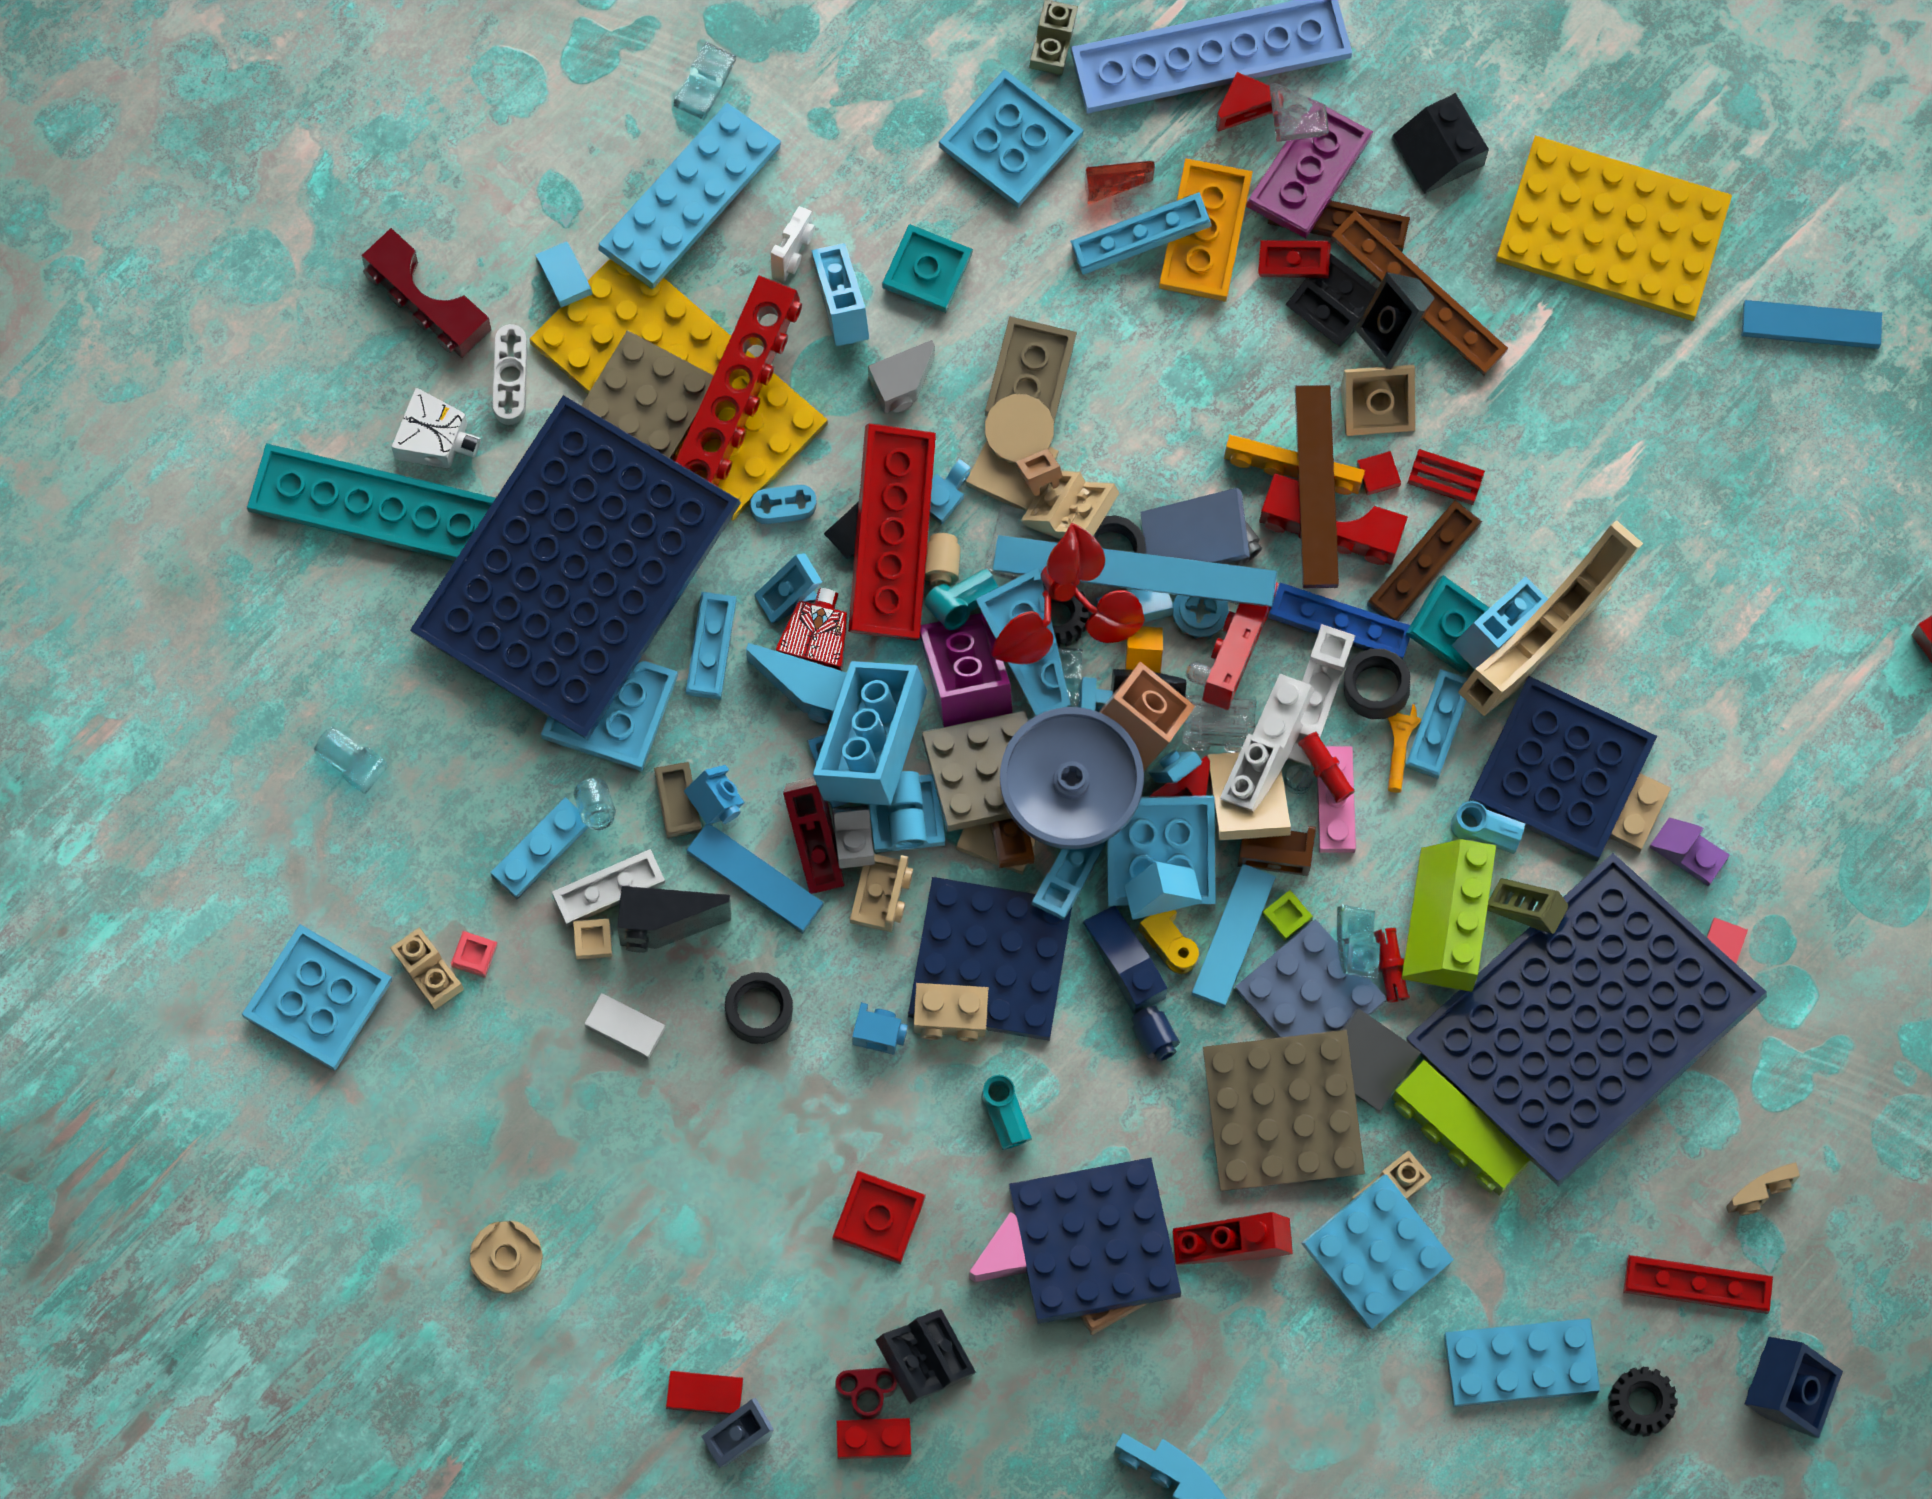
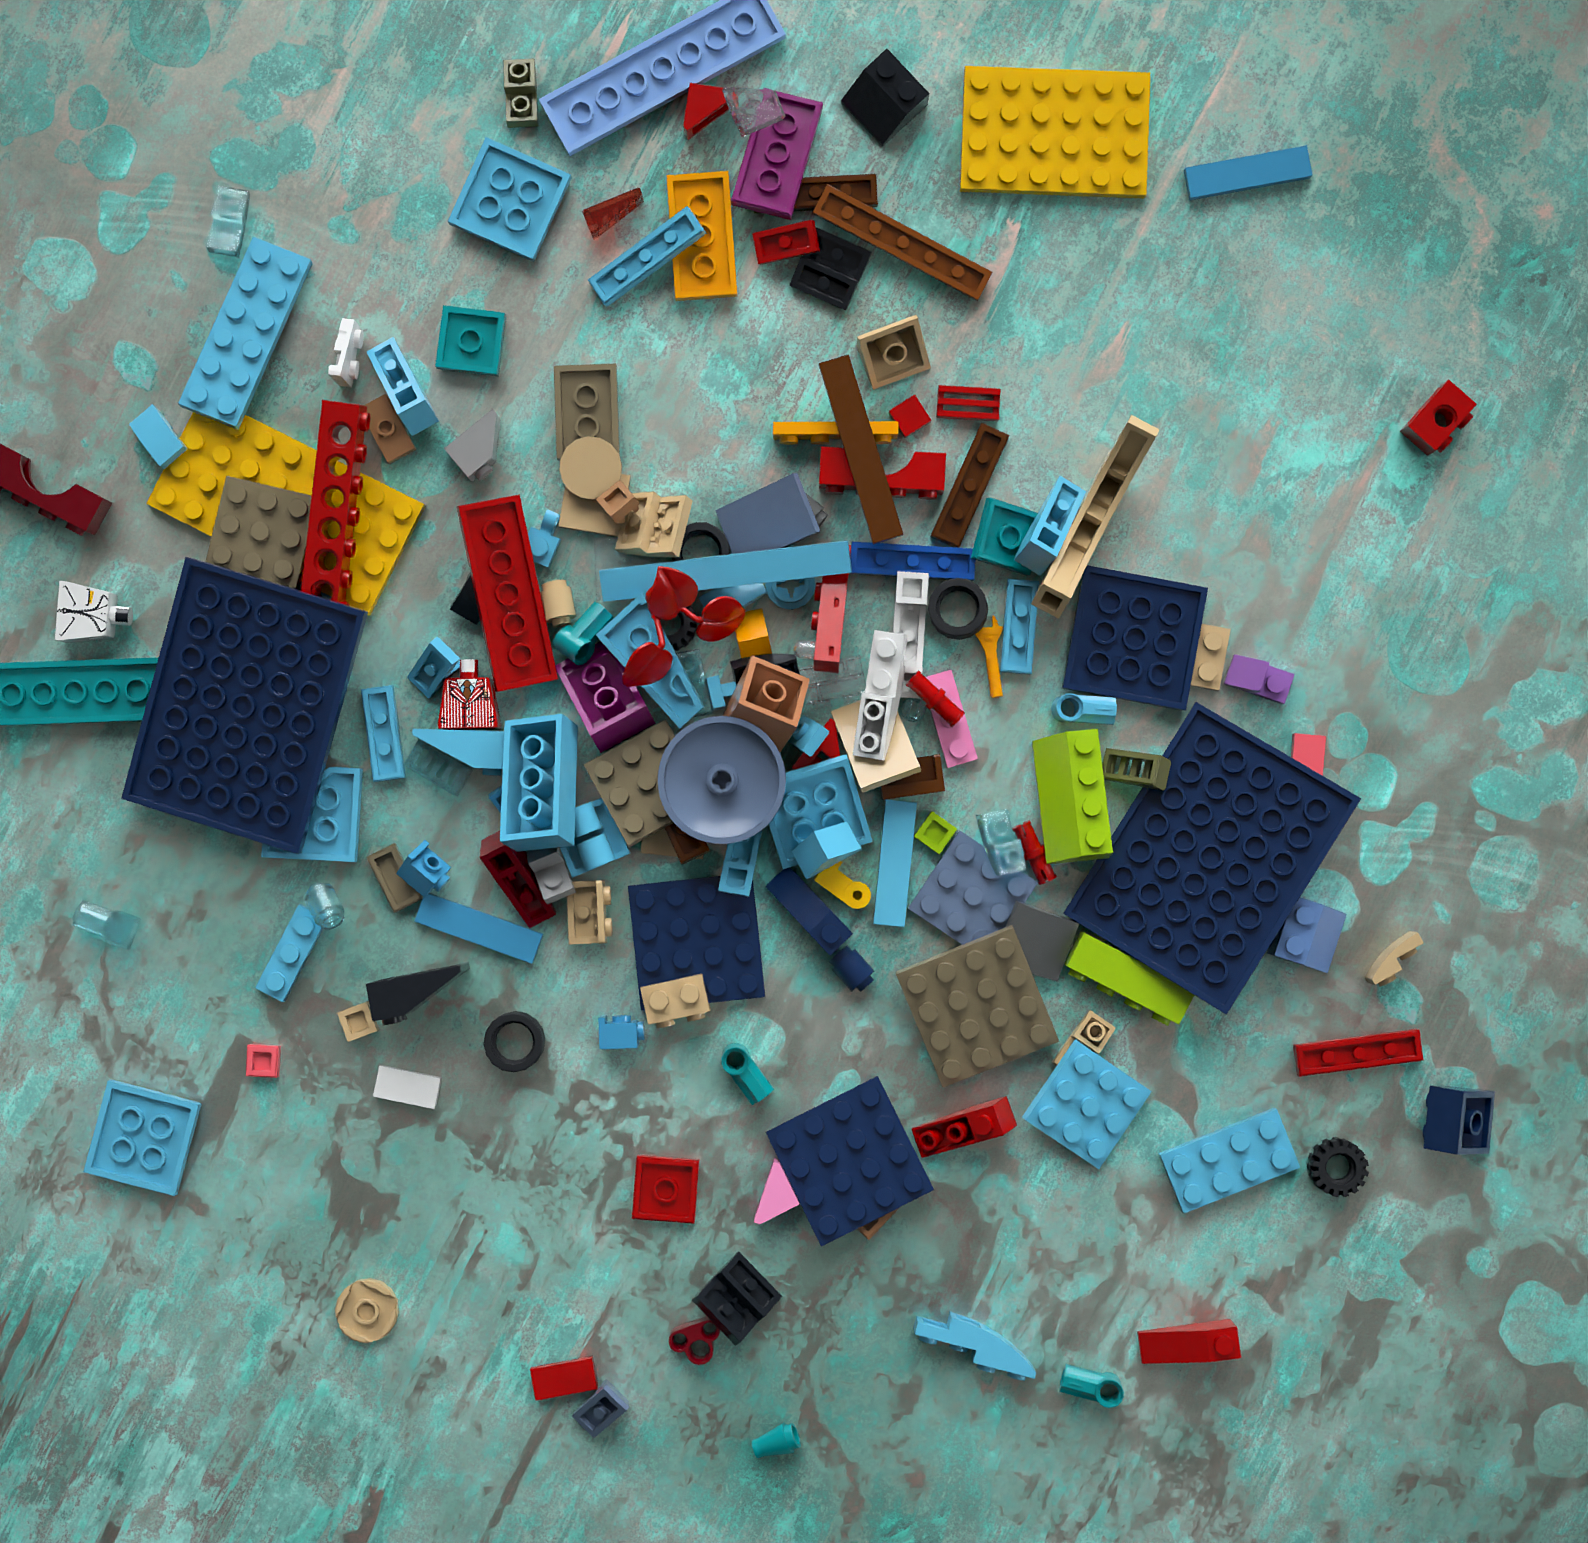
camera: 10 degrees left, 15 degrees up
tan slope [390,927,464,1010] -> none
white beam [493,324,527,425] -> none
white plate [552,849,665,927] -> none
medium azure beam [750,485,817,524] -> none
red plate [836,1418,911,1459] -> none
black slope [1355,272,1434,369] -> none
none -> medium nougat plate [363,394,417,464]
none -> clear light blue slope [404,739,473,796]
none -> medium blue slope [1267,897,1347,973]

